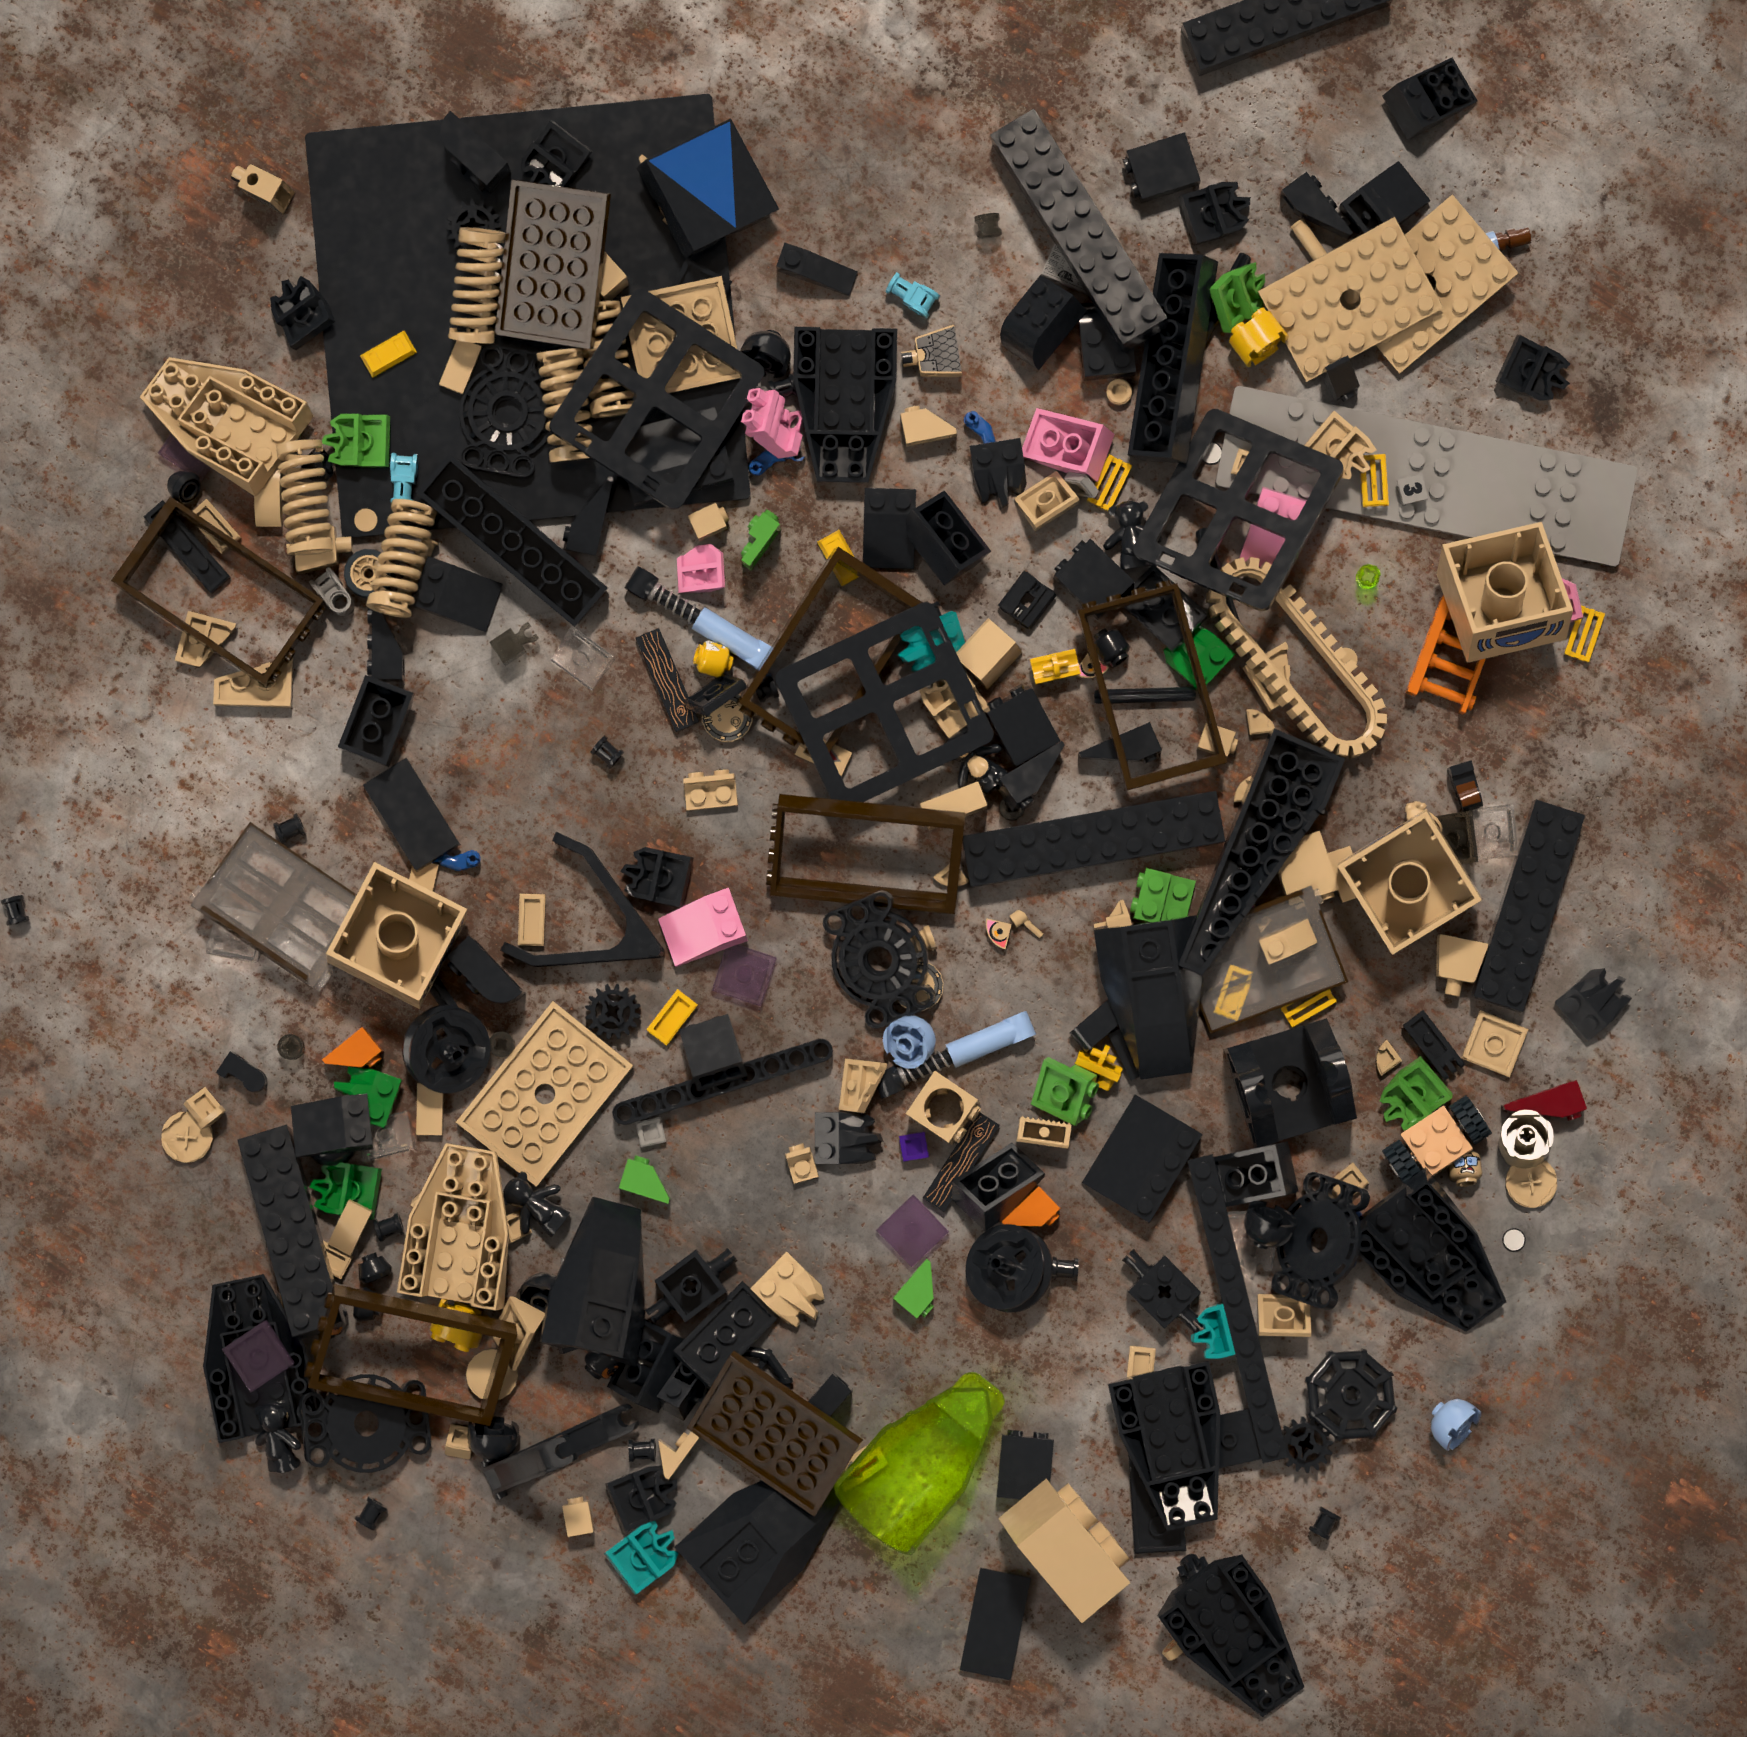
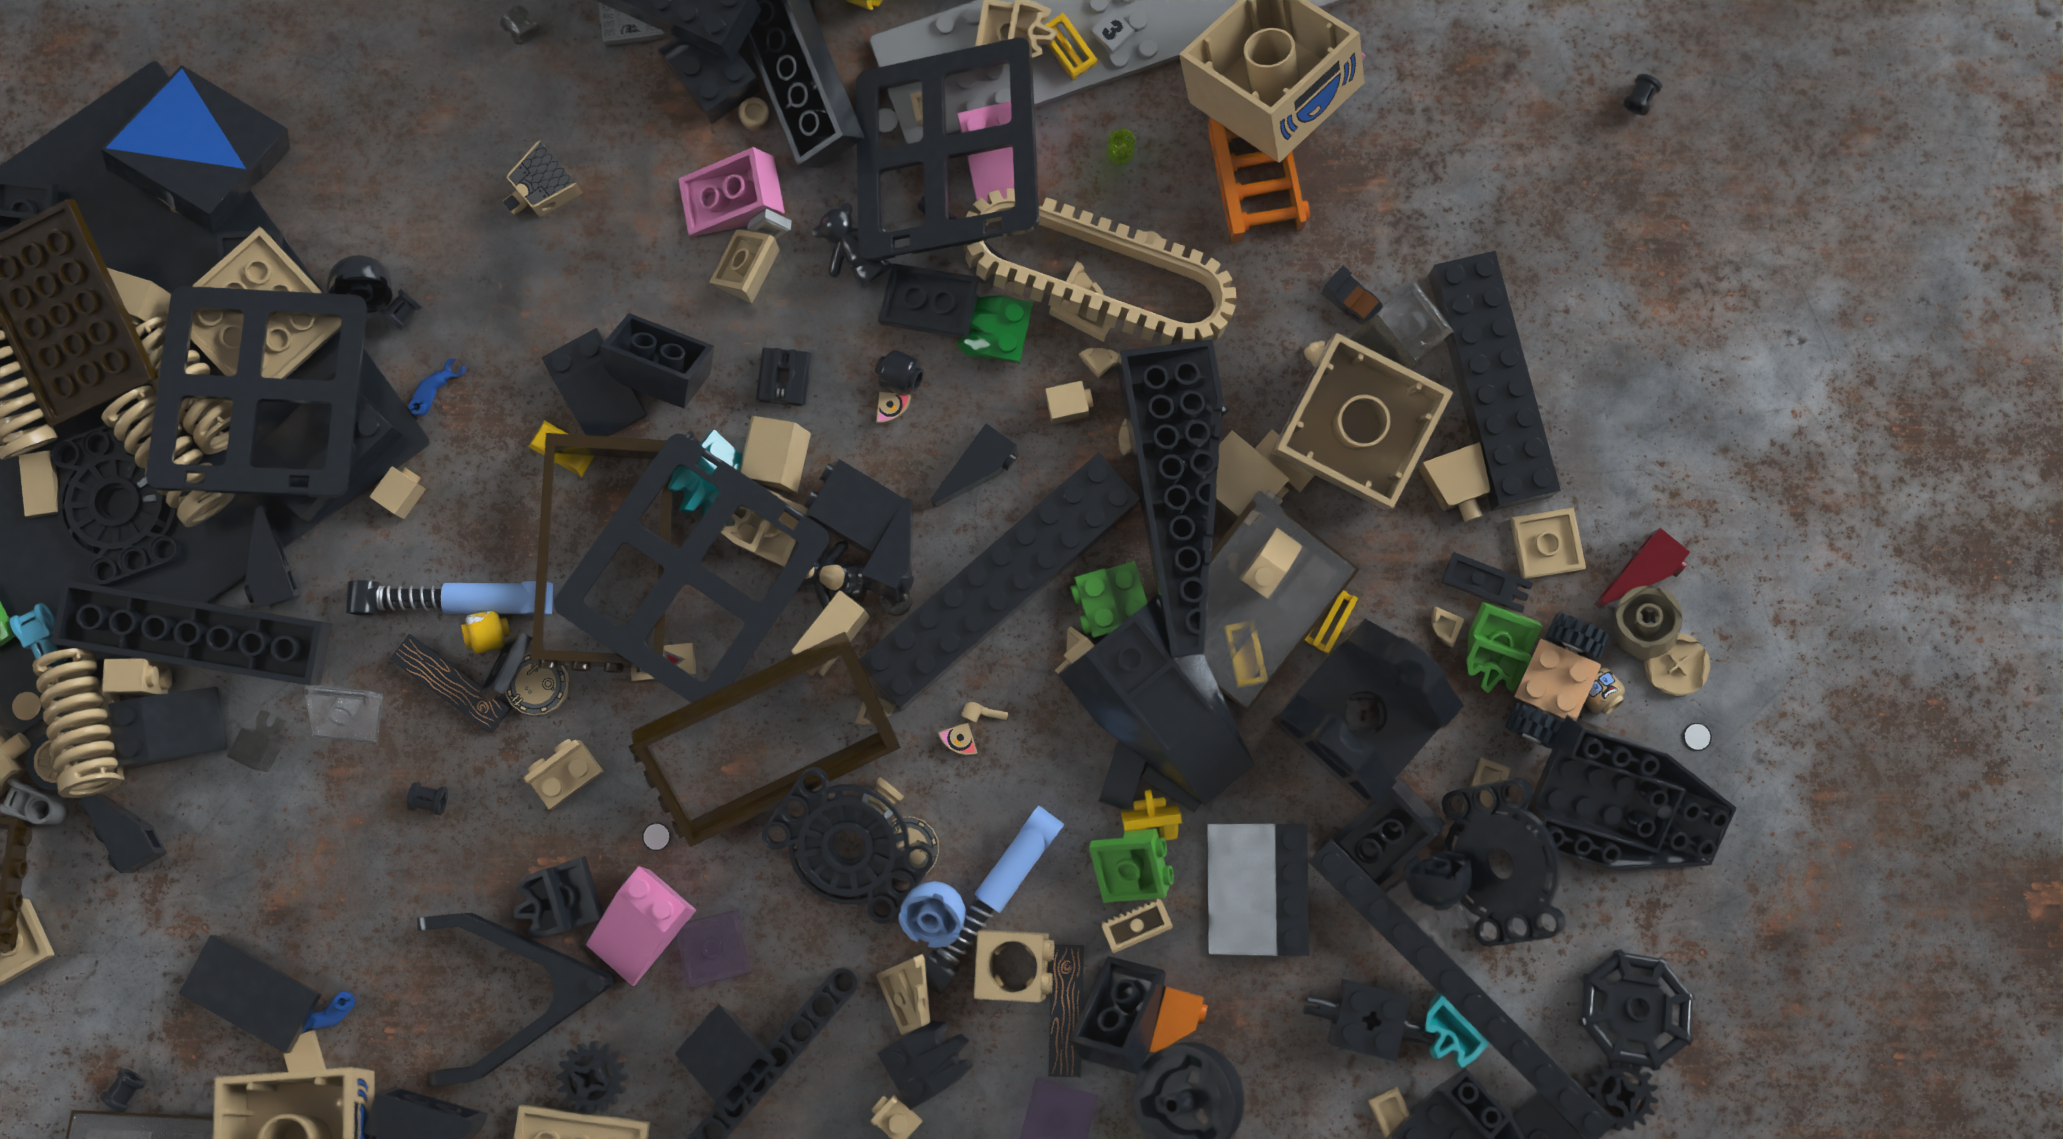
camera: 35 degrees left, 5 degrees down
black brick [338,675,414,767] -> none
tan tile [518,894,546,946] -> none
yellow tile [646,989,698,1046] -> none
bright pink slope [677,544,725,593] -> none
bright pink hips [741,388,803,459] -> none
bright green plate [741,509,781,571] -> none
black wheel [756,673,780,704] -> none
black slope [776,242,858,296] -> none
black wedge [793,326,897,483] -> none
medium azure connector [885,272,940,318] -> none
dark purple plate [899,1132,929,1162] -> none
tan slope [900,406,957,447] -> none
blue arm [964,411,996,444] -> none
black plate [969,438,1027,509] -> none
black brick [1000,275,1087,370] -> none
yellow hips [1030,649,1081,685] -> none
black bush [1051,1256,1079,1281] -> none
black brick [1054,539,1135,620] -> none
dark brown door [1077,580,1227,791] -> none
yellow tile [1087,454,1132,511] -> none
black axle [1094,687,1196,704] -> none
tan slope [1257,1294,1311,1337] -> none
light blue cylinder [1431,1399,1481,1451] -> none
black plate [1555,968,1632,1041] -> none
yellow tile [1564,605,1605,663] -> none
none -> tan brick [103,659,172,697]
none -> white sticker [642,822,671,851]

